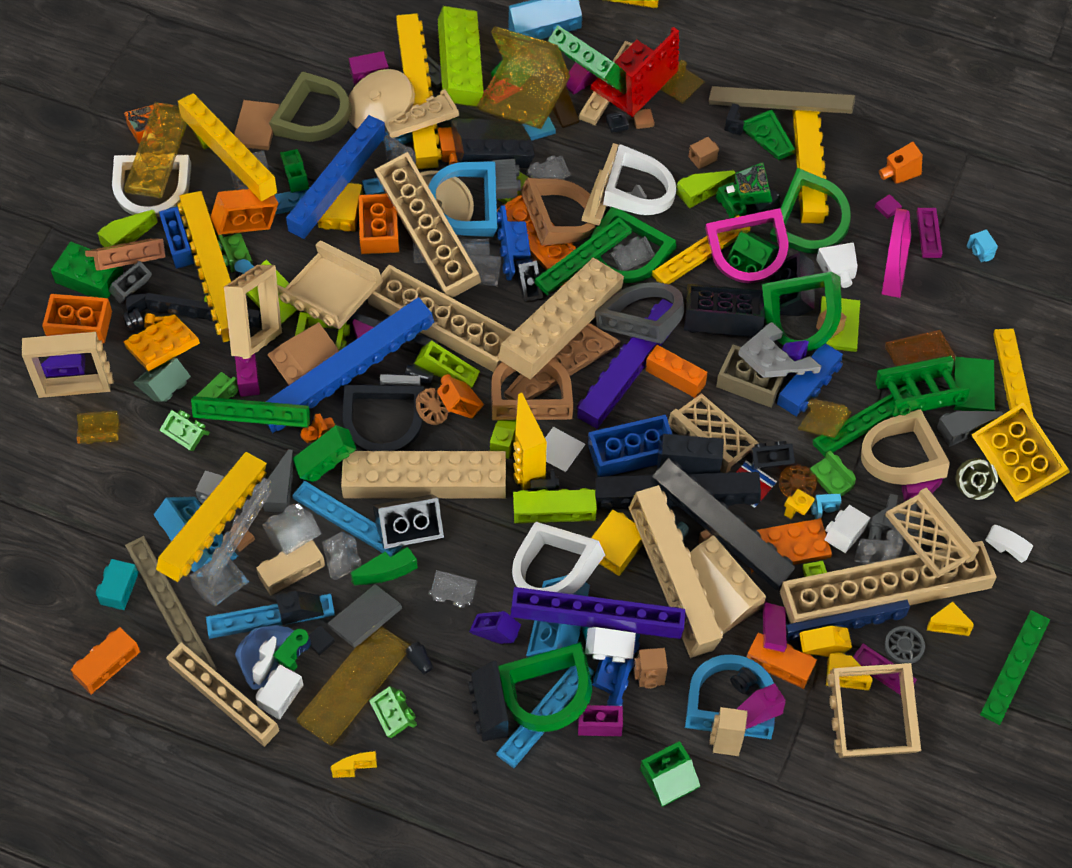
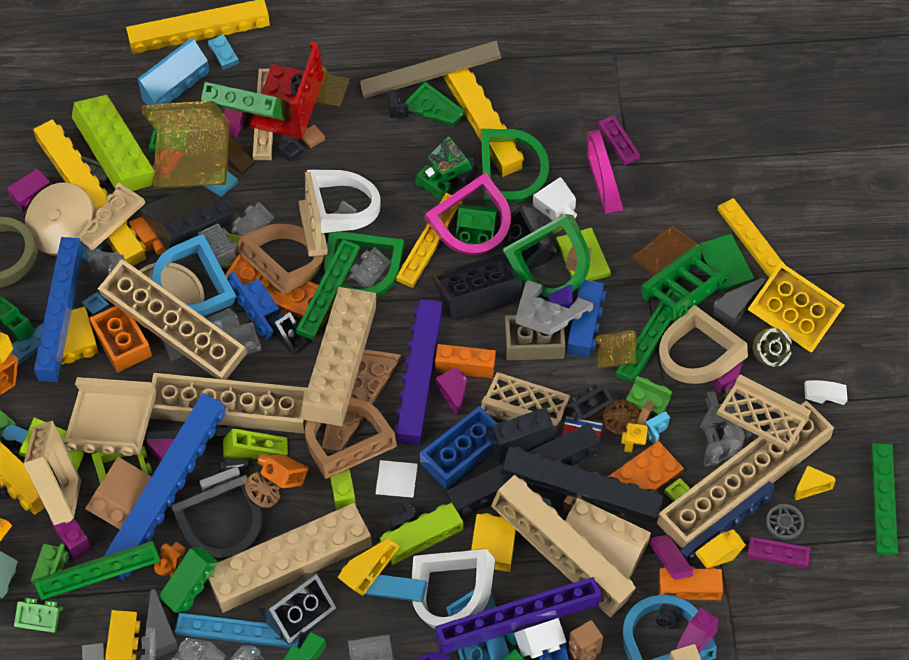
camera: 25 degrees left, 0 degrees up
yellow slope [513,393,547,490] -> none
dark grey window [595,283,684,344] -> none
lime slope [676,170,736,209] -> none
medium nougat brick [689,137,719,169] -> none
white brick [825,505,870,553] -> none
yellow slope [826,652,872,690] -> none
tan window [827,663,921,758] -> none
magenta tile [875,194,902,219] -> none
orange torso [879,142,923,184] -> none
medium azure brick [967,229,998,262] -> none
none -> medium azure plate [208,35,239,70]
none -> yellow slope [338,538,400,596]
none -> dark azure tile [365,575,427,602]
none -> magenta slope [436,367,468,416]
none -> medium nougat tile [637,401,655,425]

